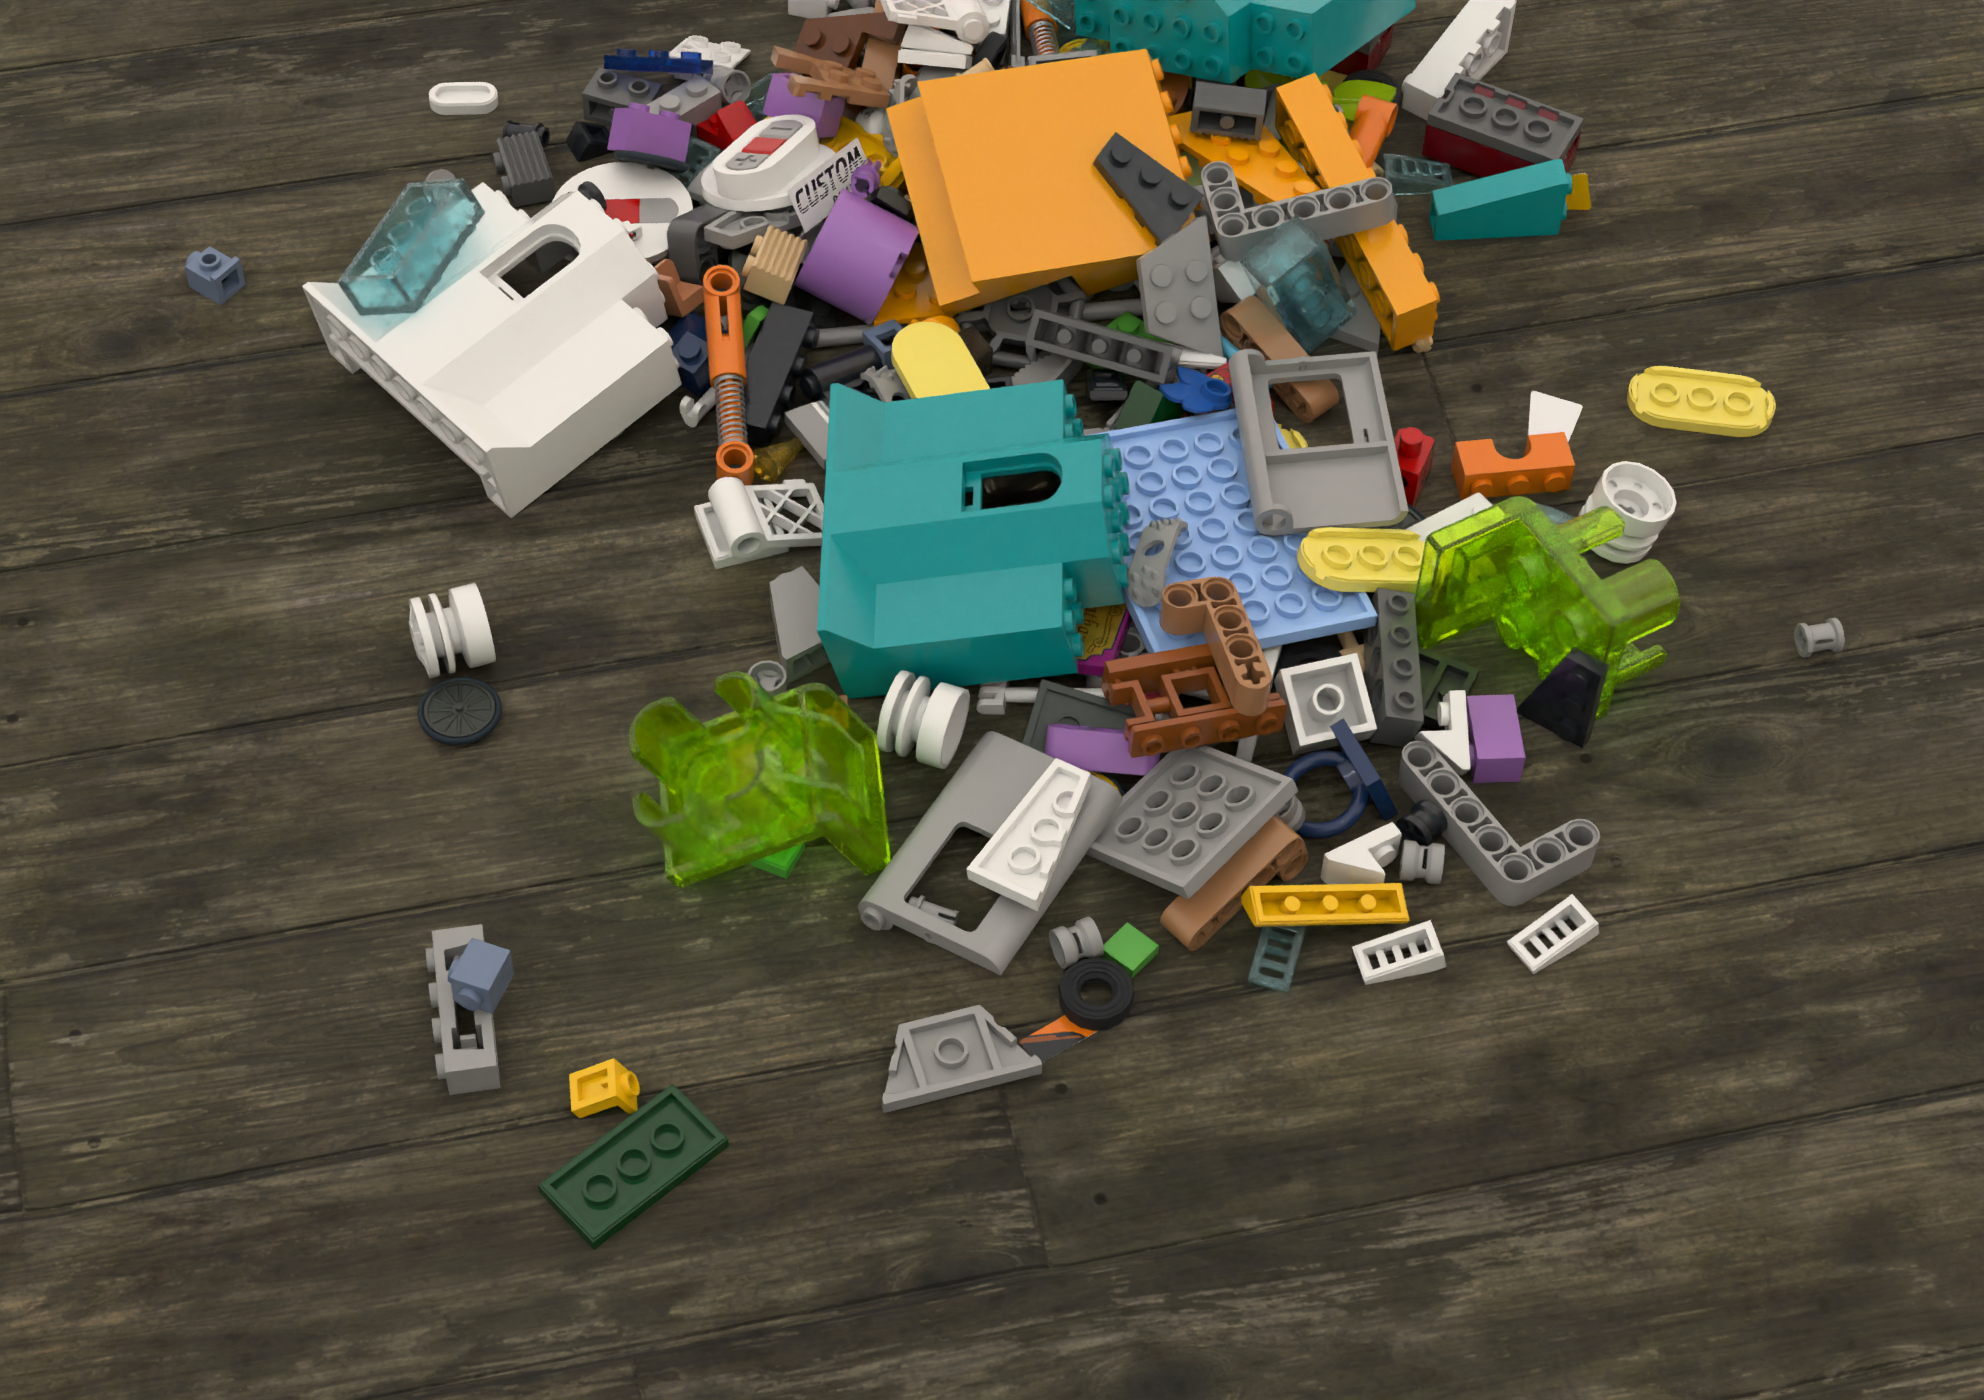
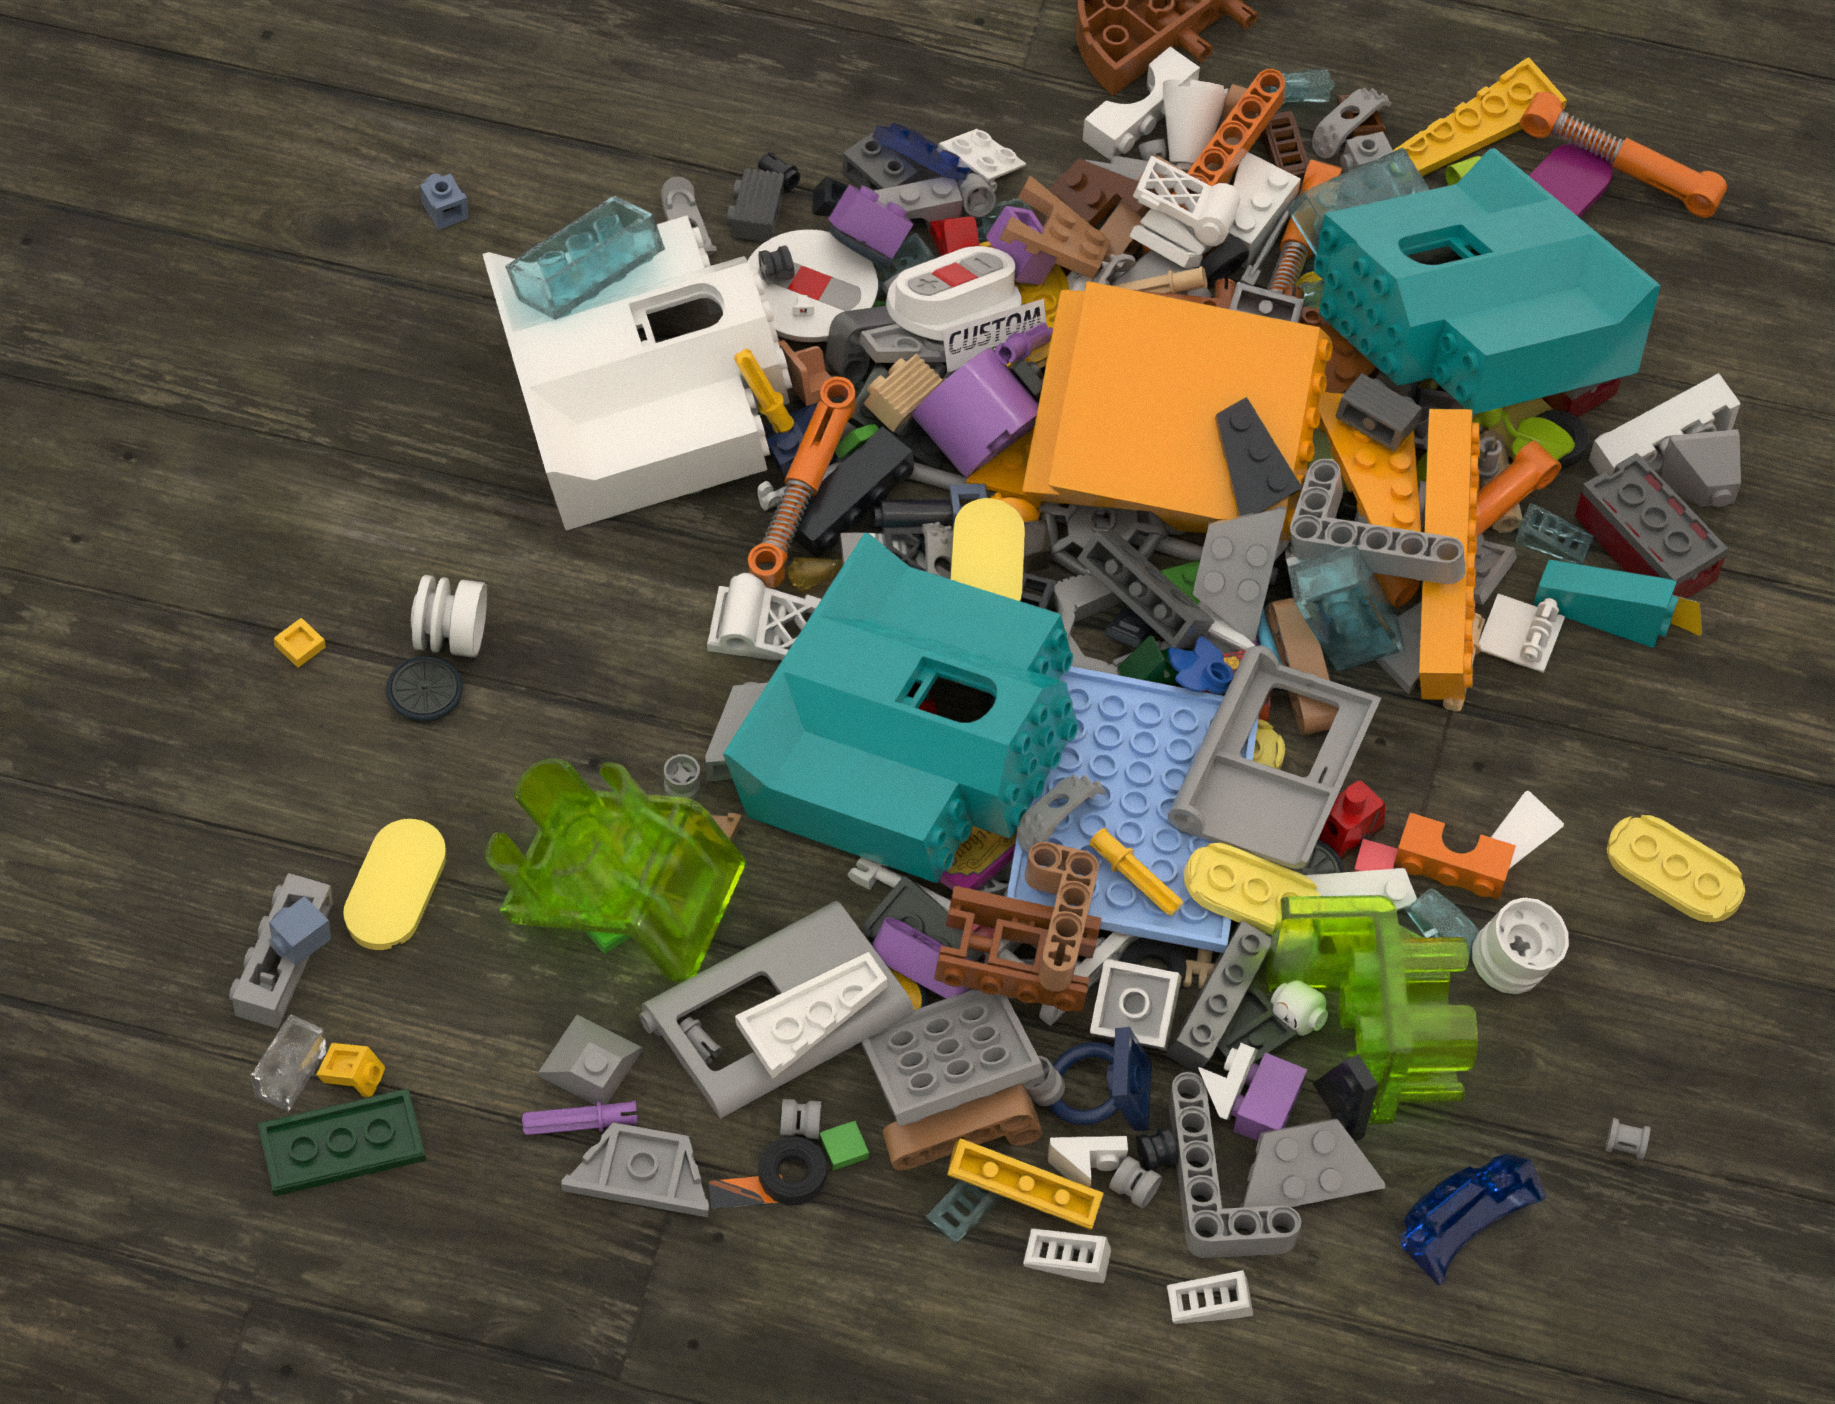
camera: 25 degrees right, 5 degrees up
white tile [429,82,498,115] -> none
white wheel [877,670,970,769] -> none
none -> clear brick [251,1014,327,1112]
none -> yellow plate [274,618,326,668]
none -> light yellow tile [344,819,446,950]
none -> medium lavender axle [522,1100,638,1135]
none -> light grey slope [538,1015,642,1105]
none -> yellow axle [734,349,794,434]
none -> yellow axle [1089,828,1183,916]
none -> light grey wing [1240,1118,1385,1208]
none -> white head [1270,980,1328,1036]
none -> coral tile [1353,839,1398,872]
none -> clear blue windscreen [1399,1154,1547,1286]
none -> white hinge [1479,594,1565,673]
none -> light grey slope [1658,429,1741,507]

